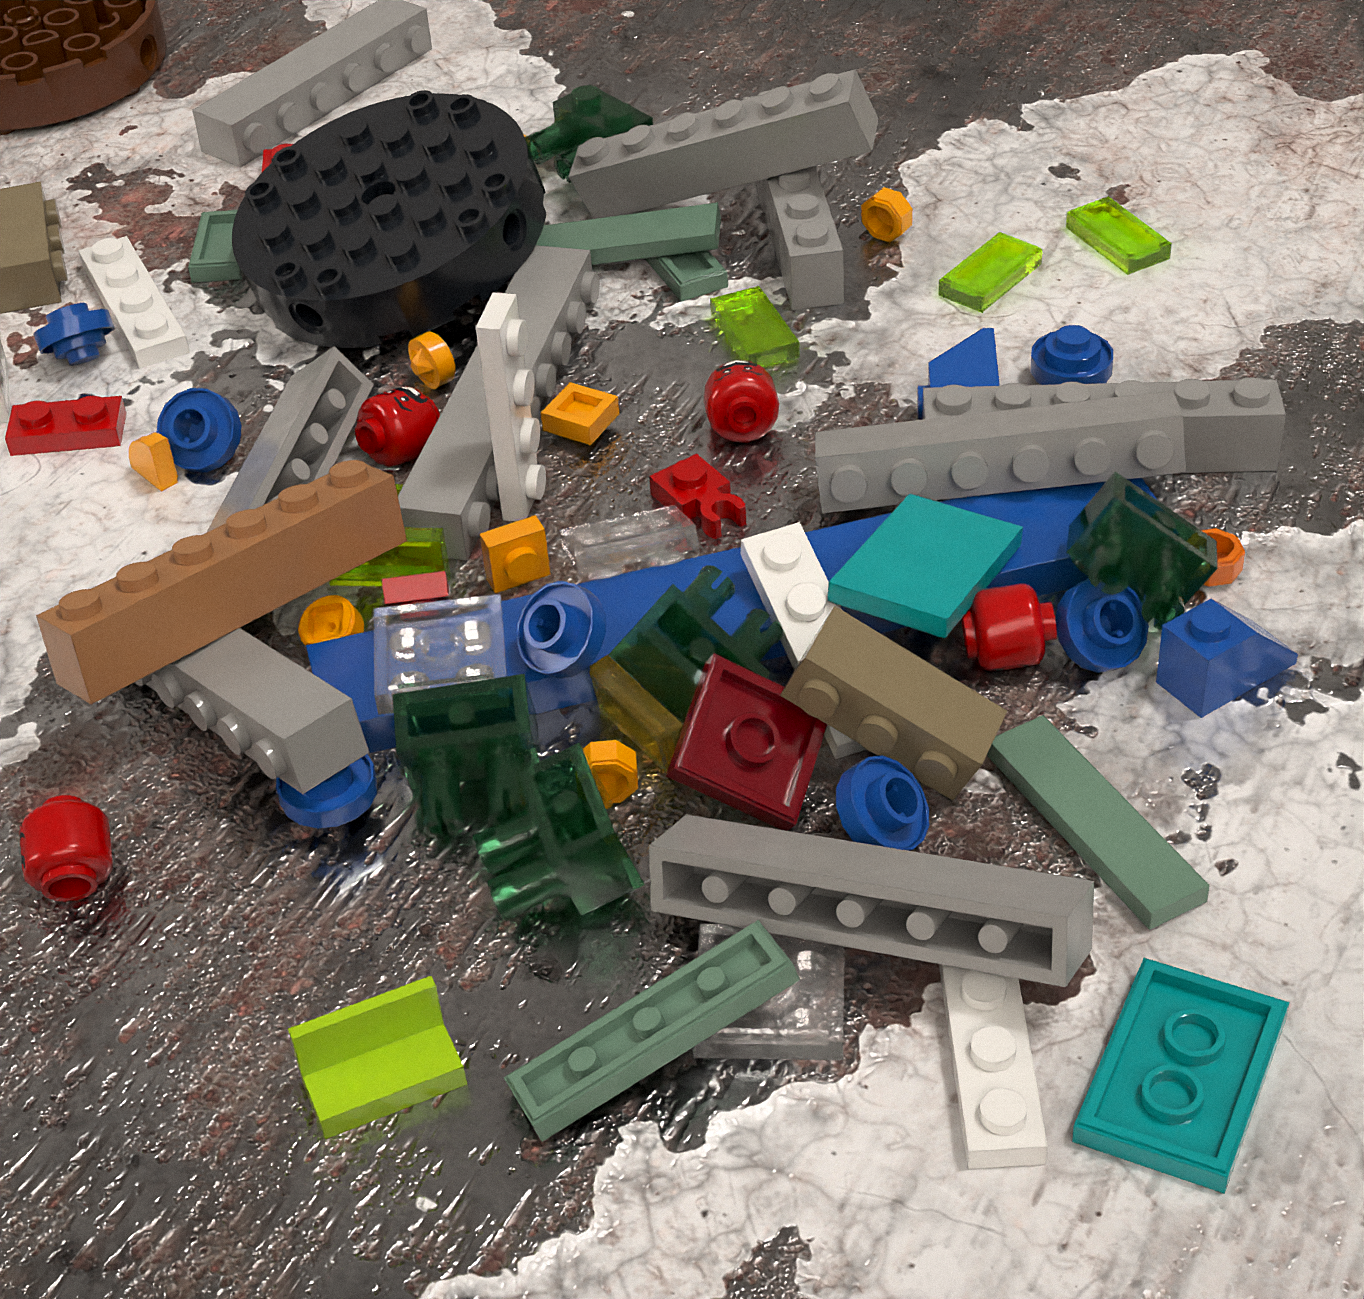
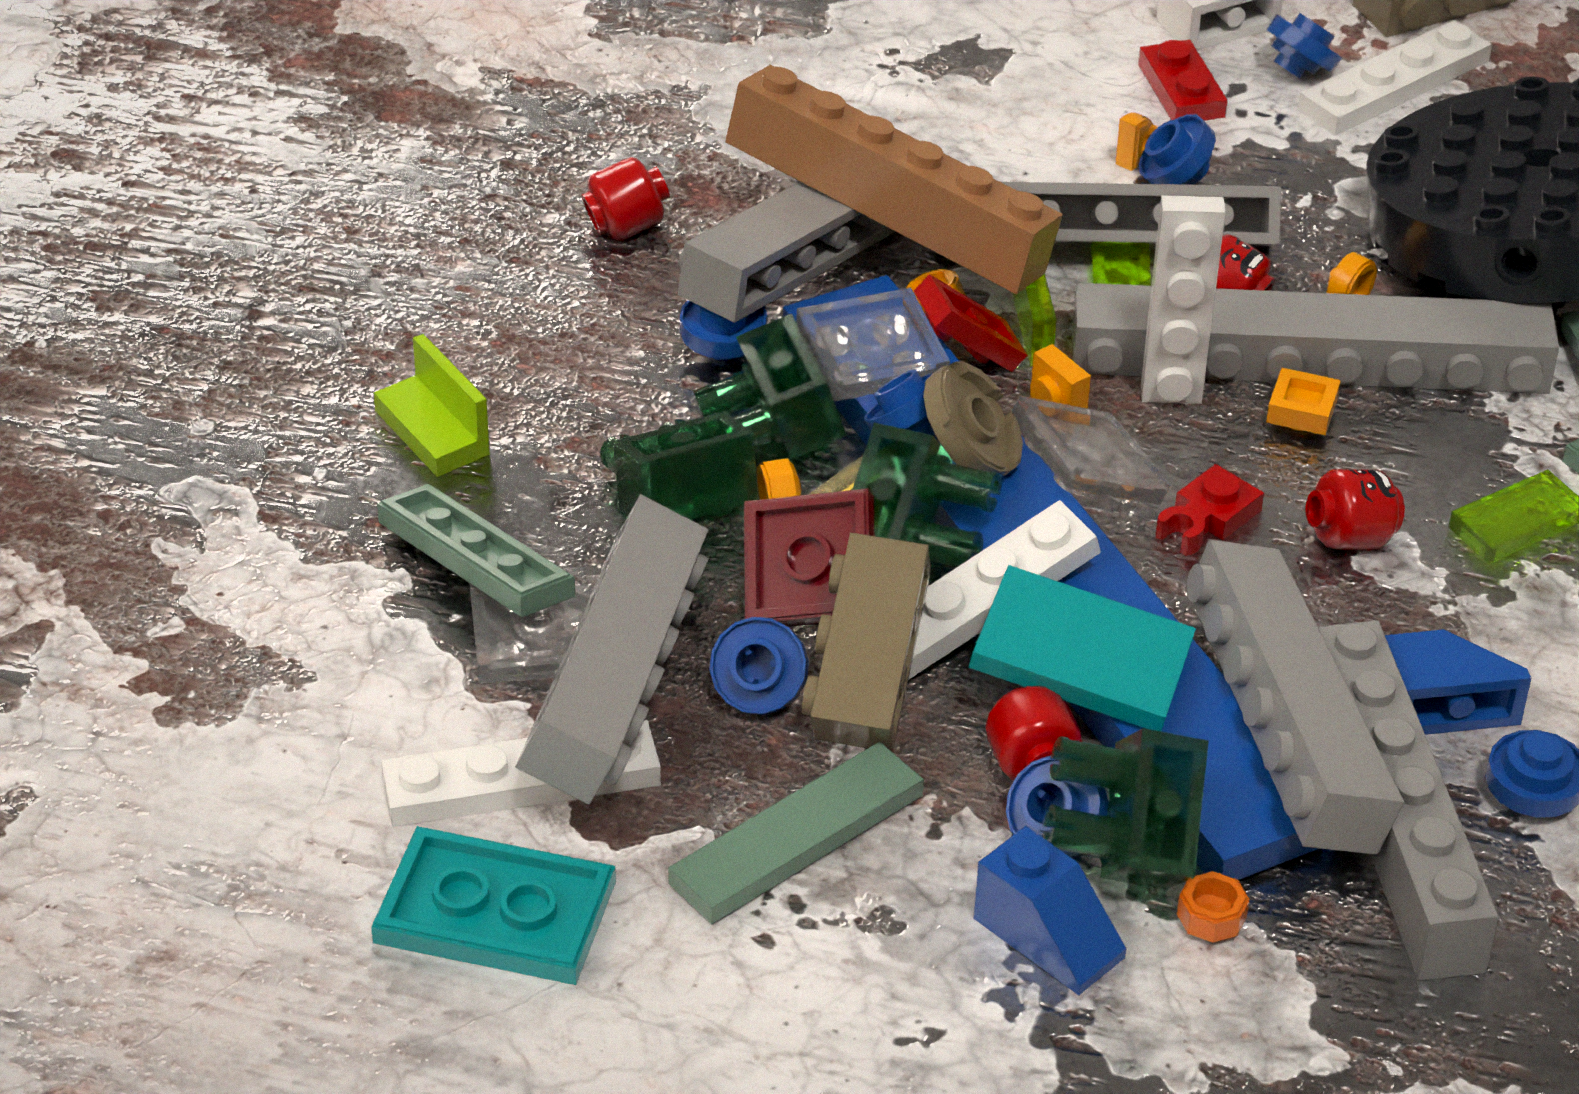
camera: 75 degrees right, 0 degrees up
none -> dark tan tile [923,361,1023,482]

